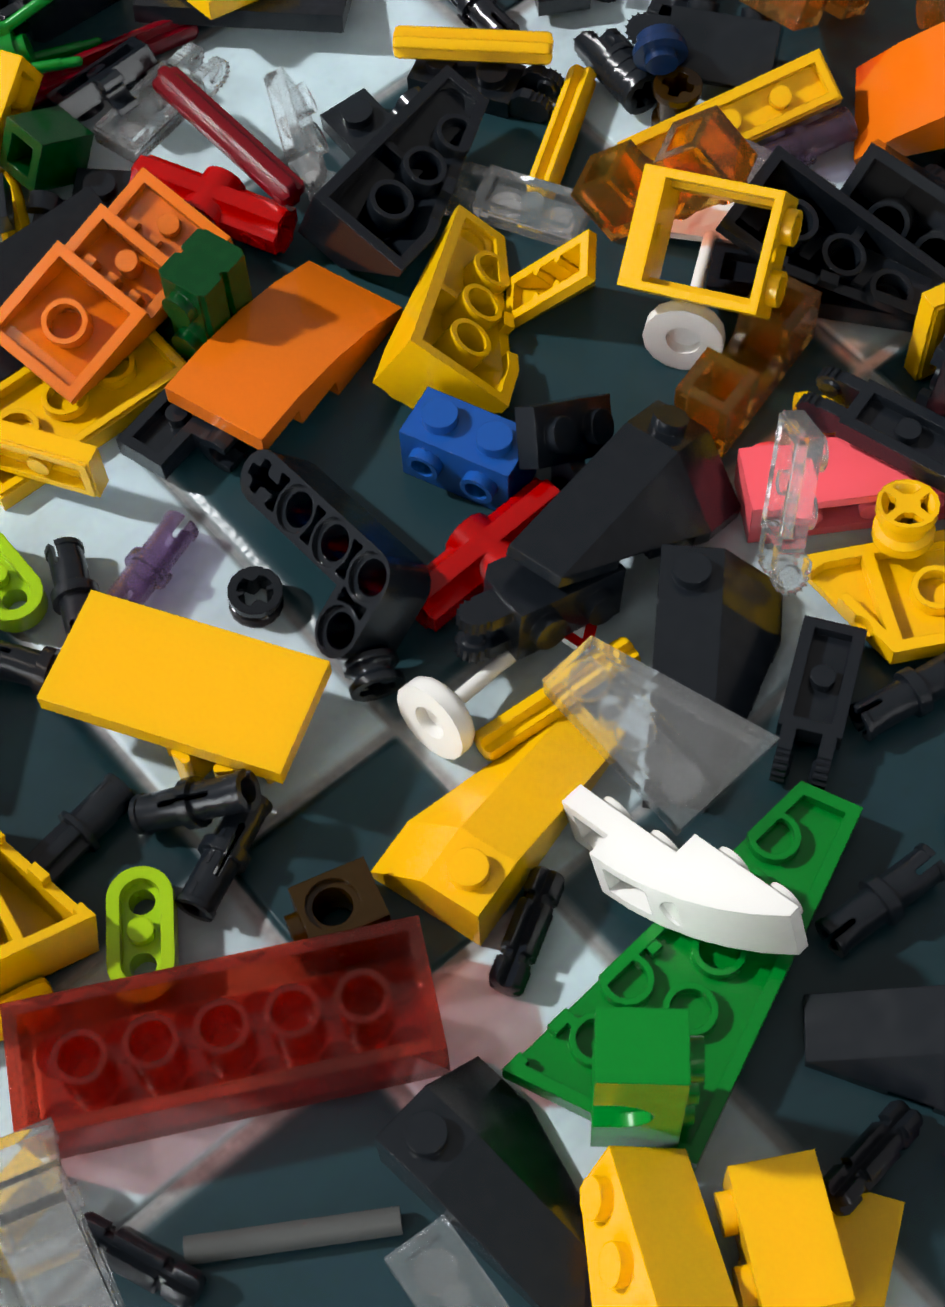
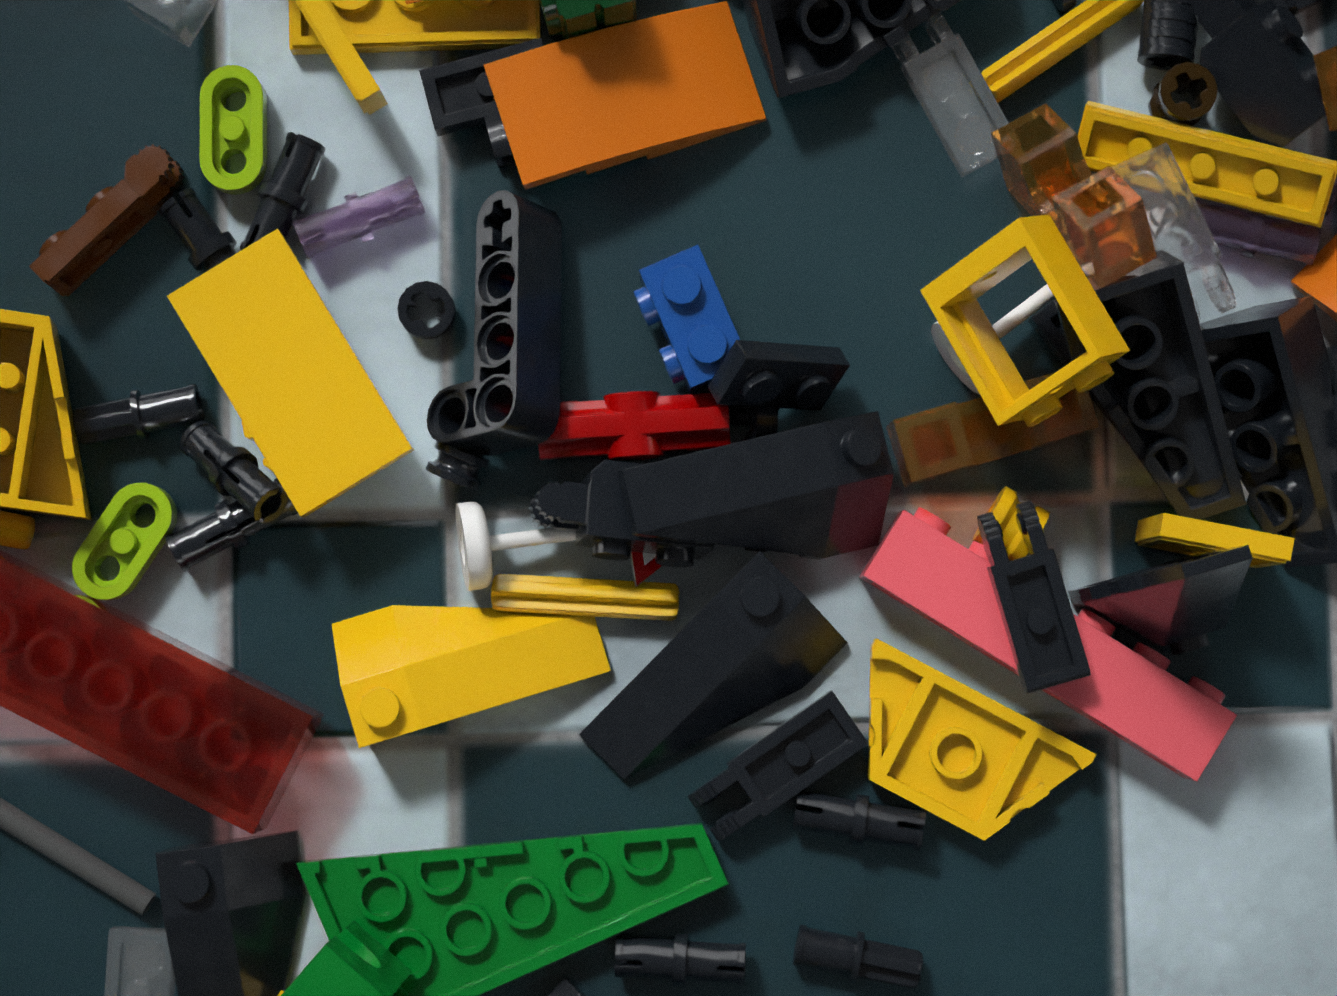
camera: 40 degrees right, 25 degrees up
dark brown brick [283,856,394,971] -> none
yellow wedge [372,204,519,413] -> none
black axle [489,866,565,997] -> none
yellow slope [505,229,597,328] -> none
clear wedge [542,635,780,836] -> none
white slope [562,784,808,955] -> none
dark blue plate [632,23,689,75] -> none
clear hinge [757,410,829,596] -> none
yellow wheel [871,479,941,560] -> none

